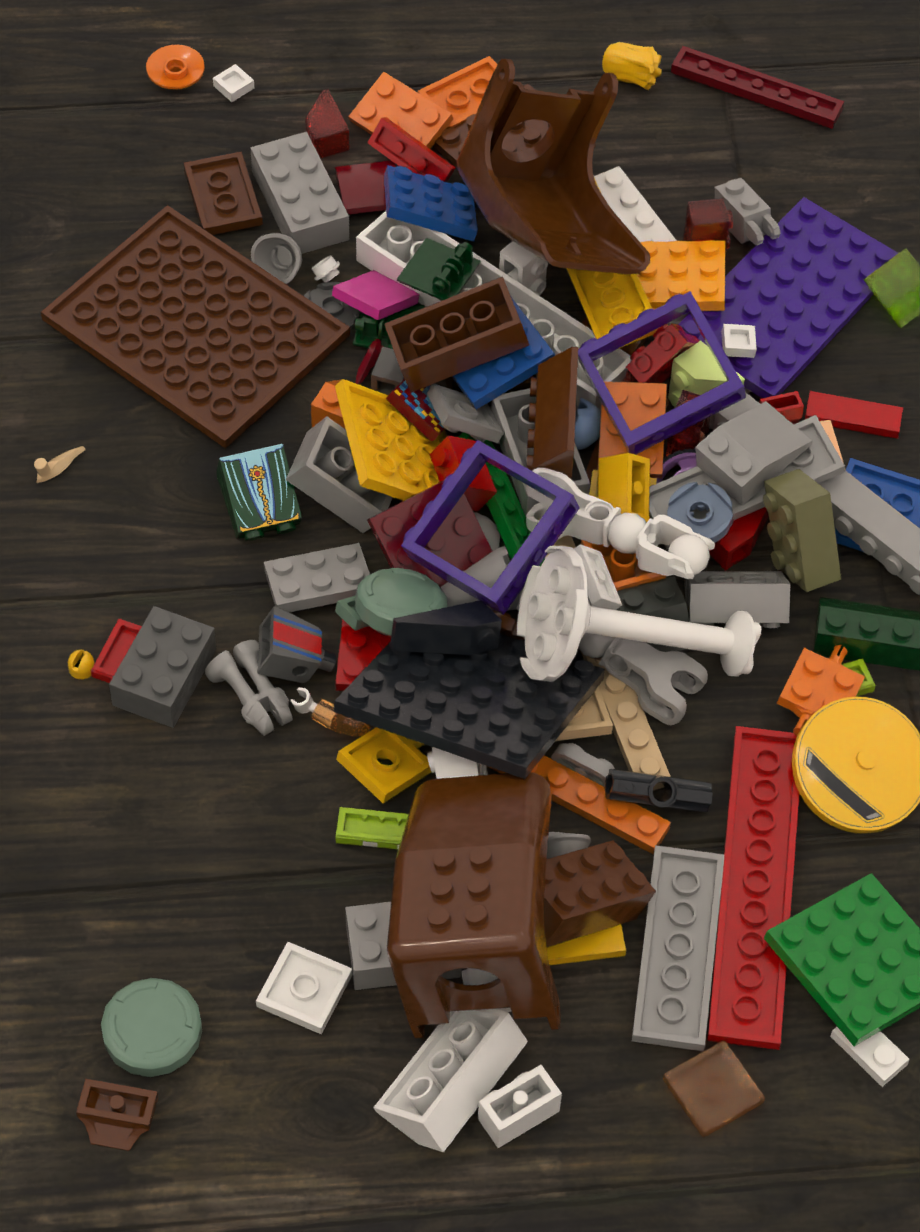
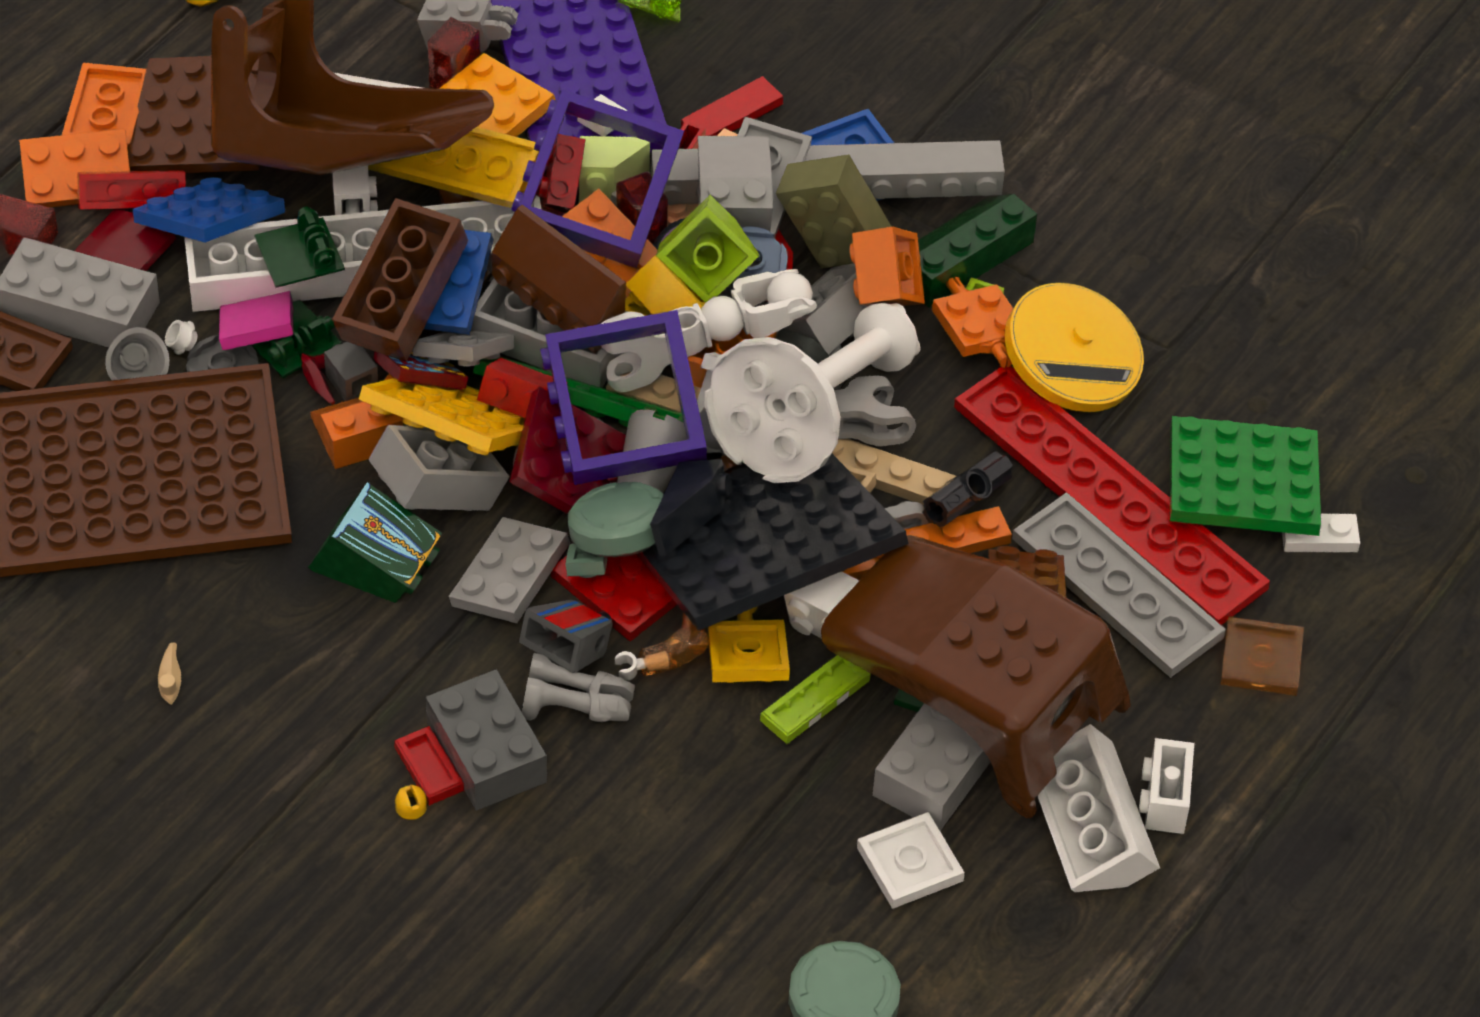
camera: 50 degrees left, 5 degrees down
none -> lime slope [656,195,759,303]
none -> orange slope [850,227,925,306]

